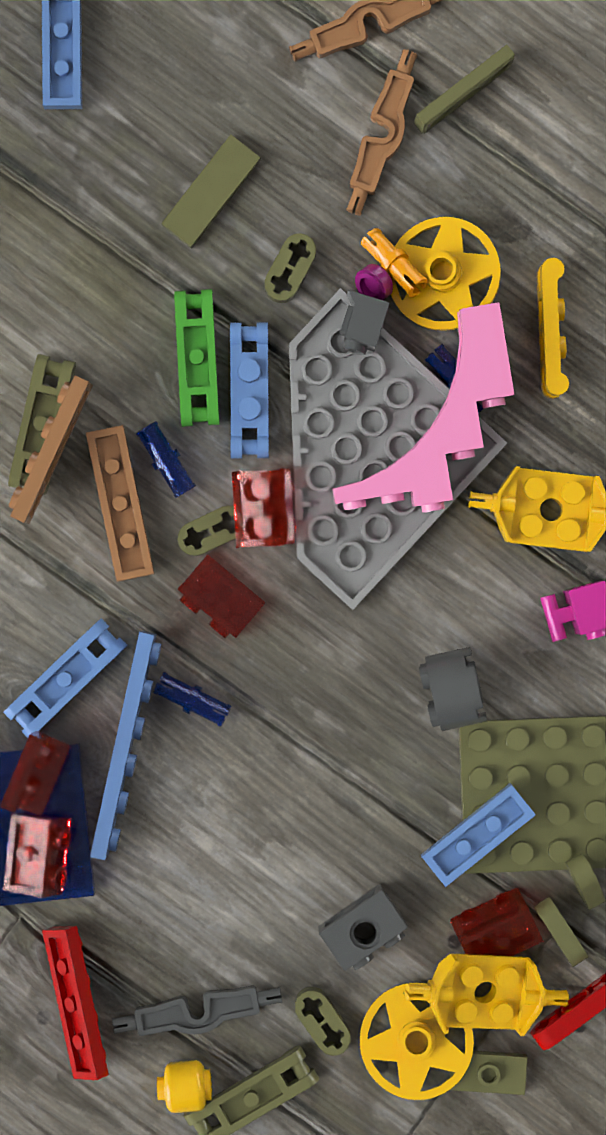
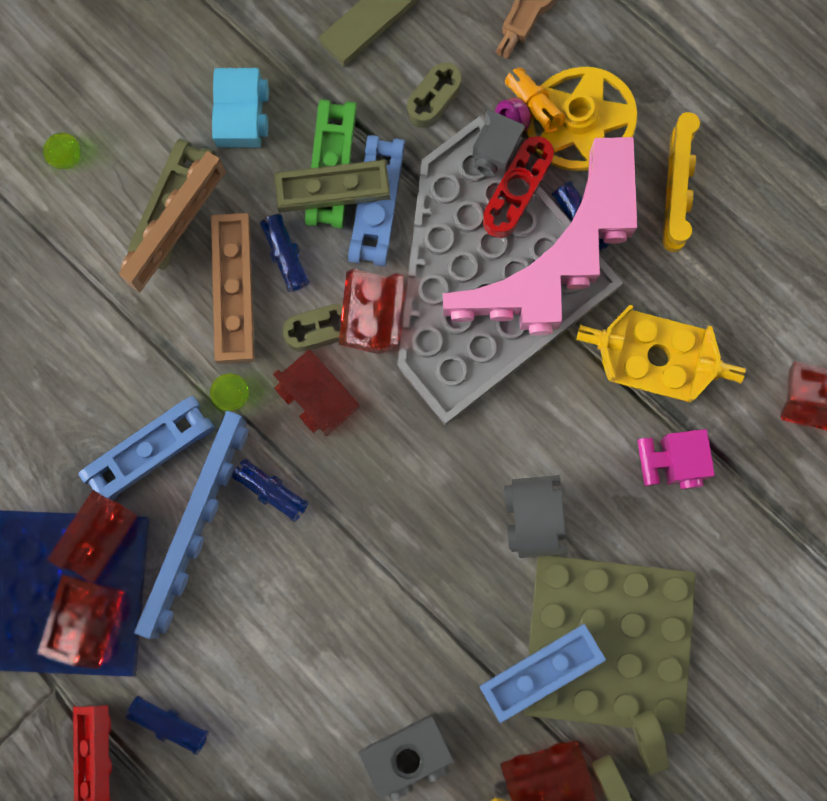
camera: 15 degrees right, 10 degrees down
none -> clear blue pin [126,696,209,755]
none -> clear neon green plate [210,373,249,412]
none -> medium azure brick [212,68,269,148]
none -> olive tile [274,159,391,213]
none -> red beam [483,136,554,238]

